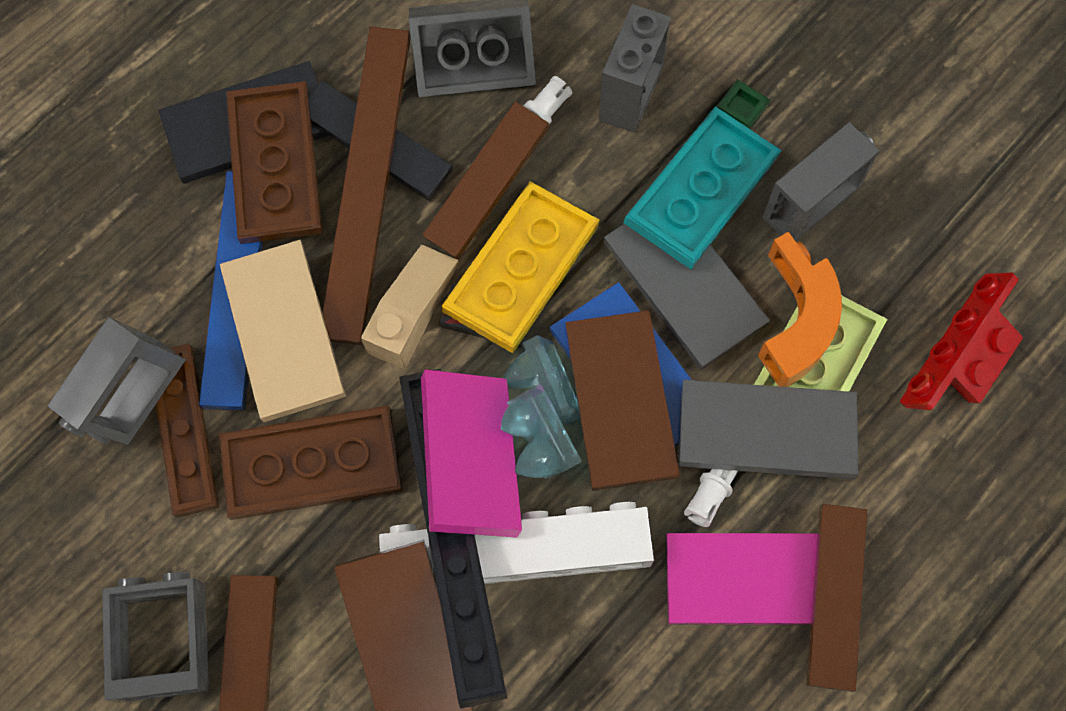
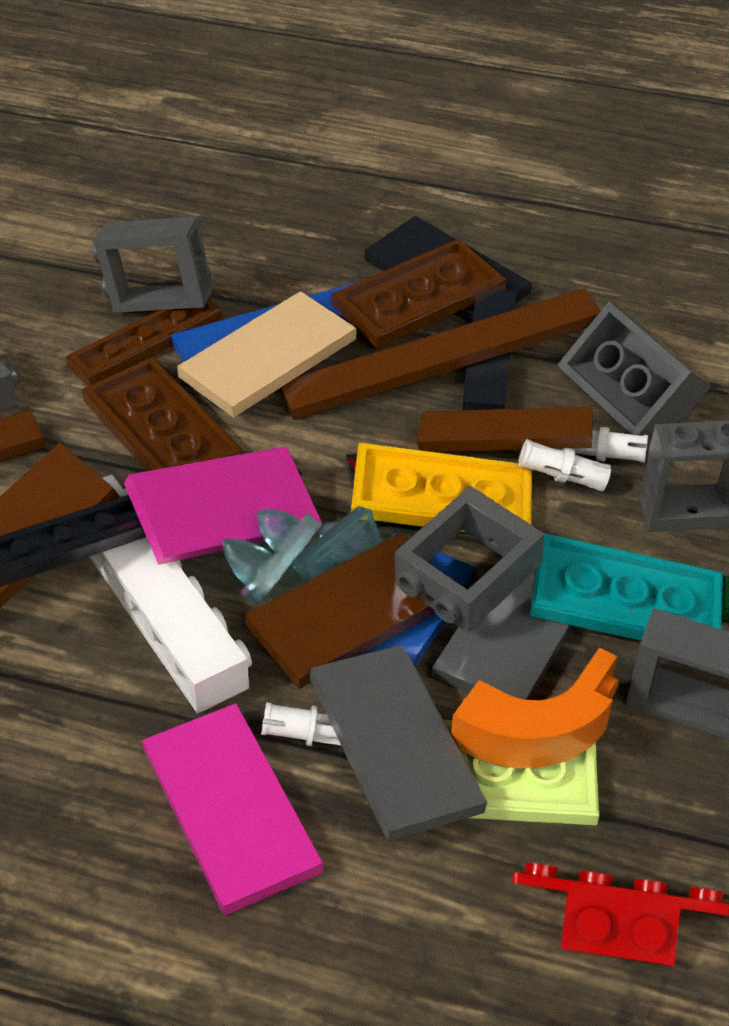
camera: 60 degrees right, 25 degrees down
tan slope [361,244,459,370] -> none
reddish brown tile [806,503,868,692] -> none
none -> dark grey window [395,486,544,633]
none -> white pin [518,439,611,492]

